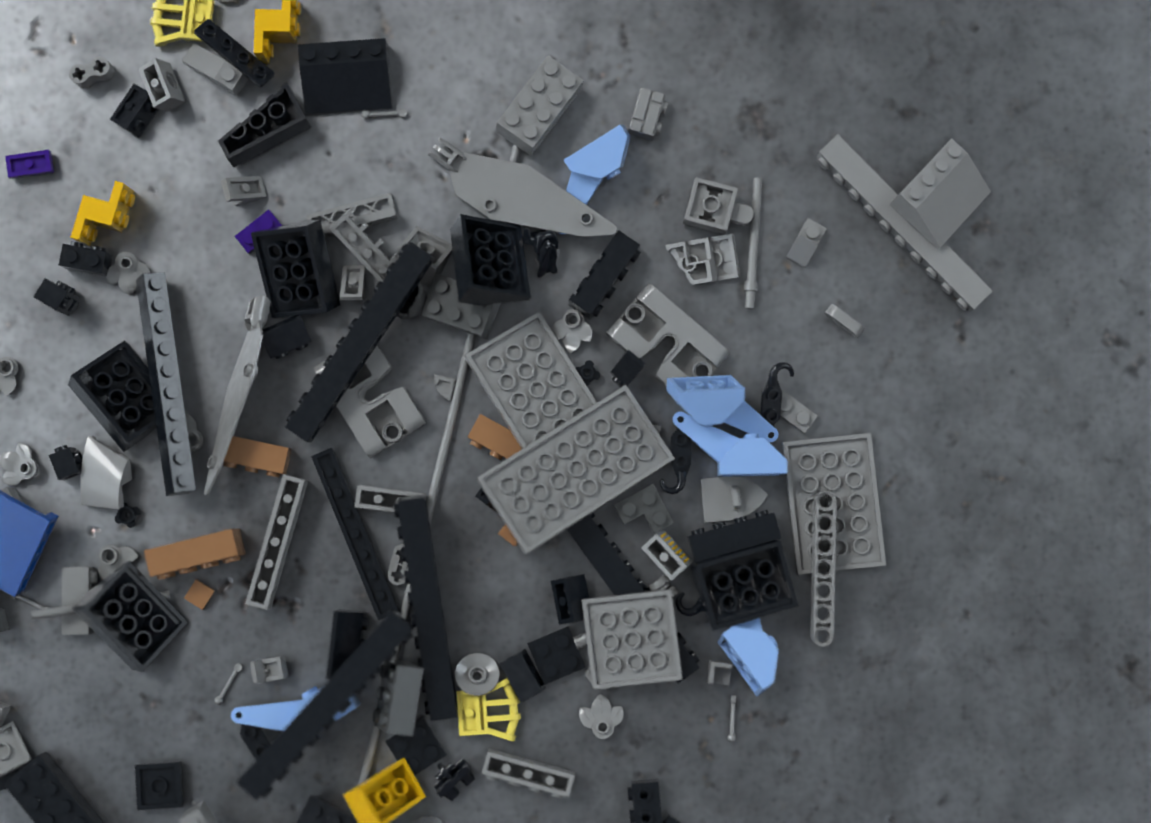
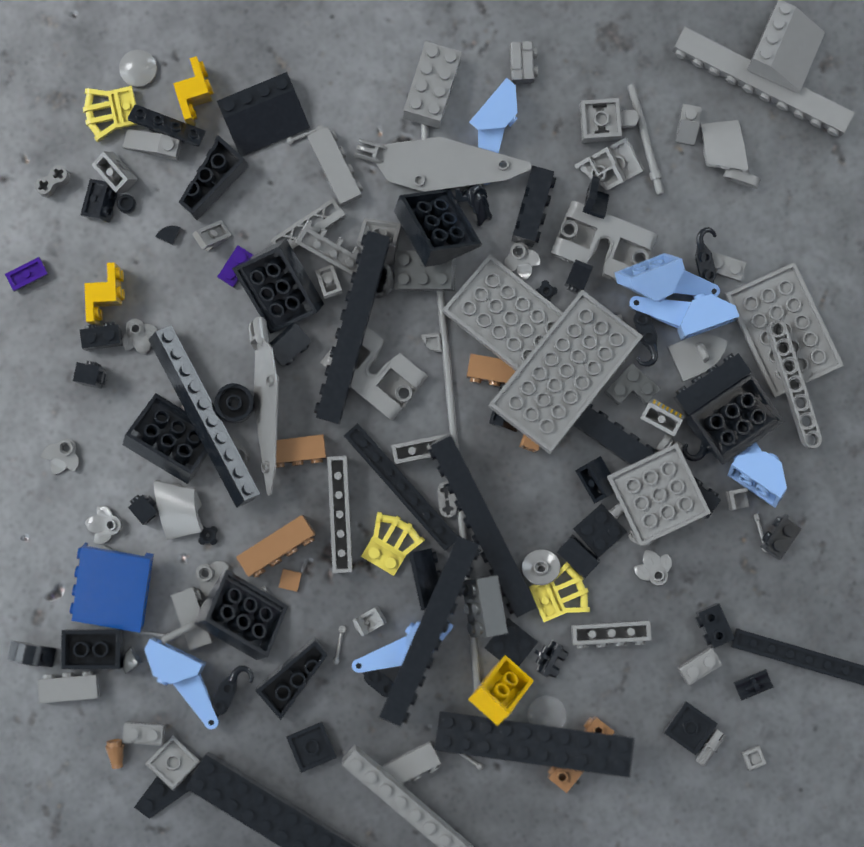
camera: 20 degrees left, 0 degrees up
none -> black plate [117,194,136,214]
none -> light blue slope [144,637,254,729]
none -> black tile [155,226,181,245]
none -> black brick [215,383,254,423]
none -> black wedge [255,637,328,720]
none -> light grey brick [307,126,363,207]
none -> light yellow plate [361,512,425,576]
none -> black panel [582,176,609,219]
none -> light grey slope [700,120,748,173]
none -> black bracket [760,514,801,560]

